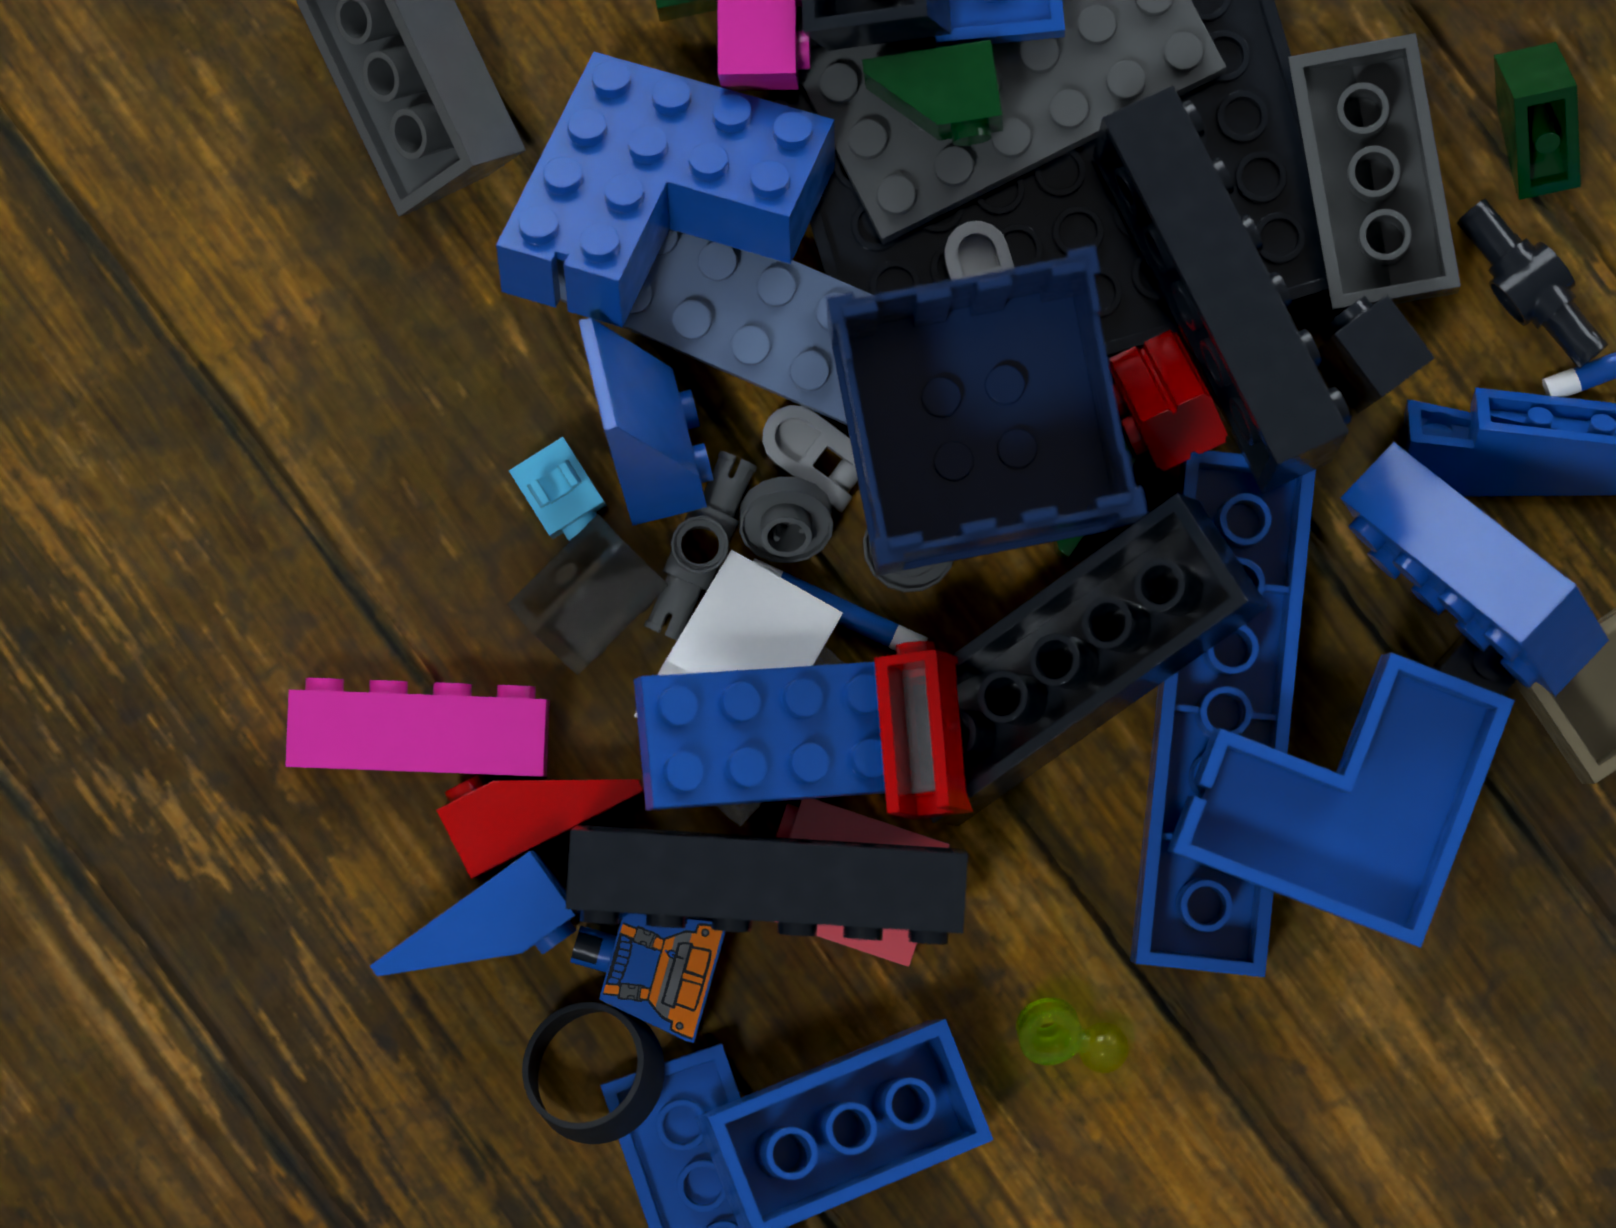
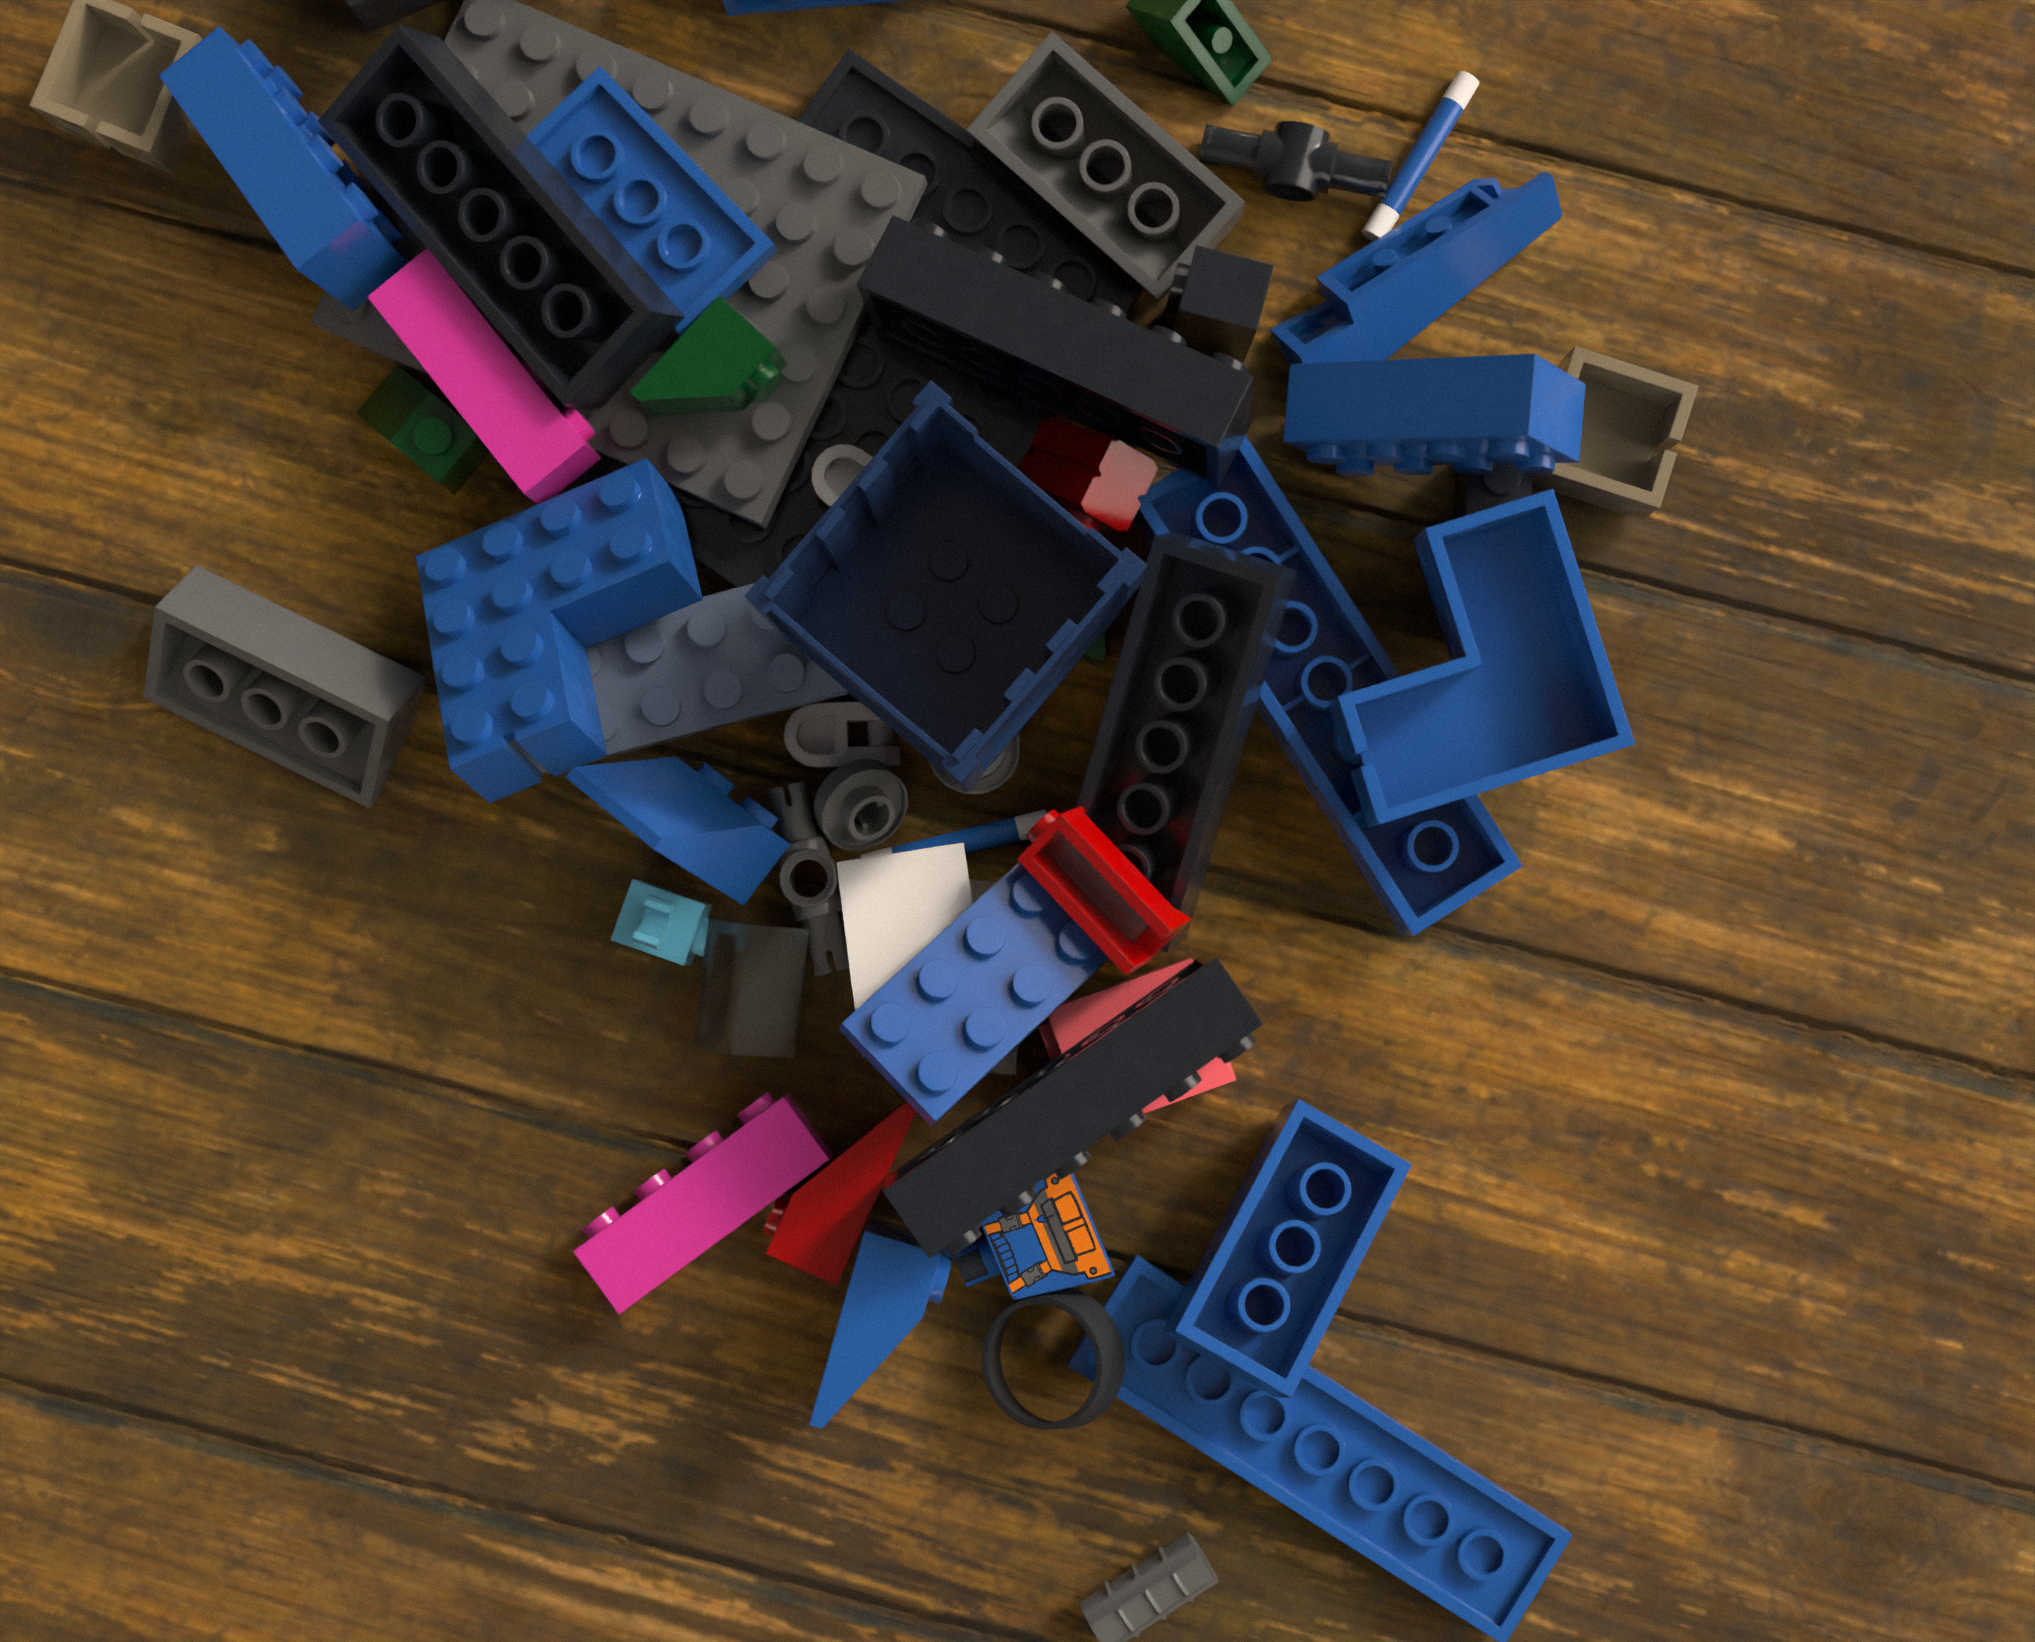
camera: 40 degrees left, 0 degrees up
clear neon green plate [1016,998,1129,1074] -> none

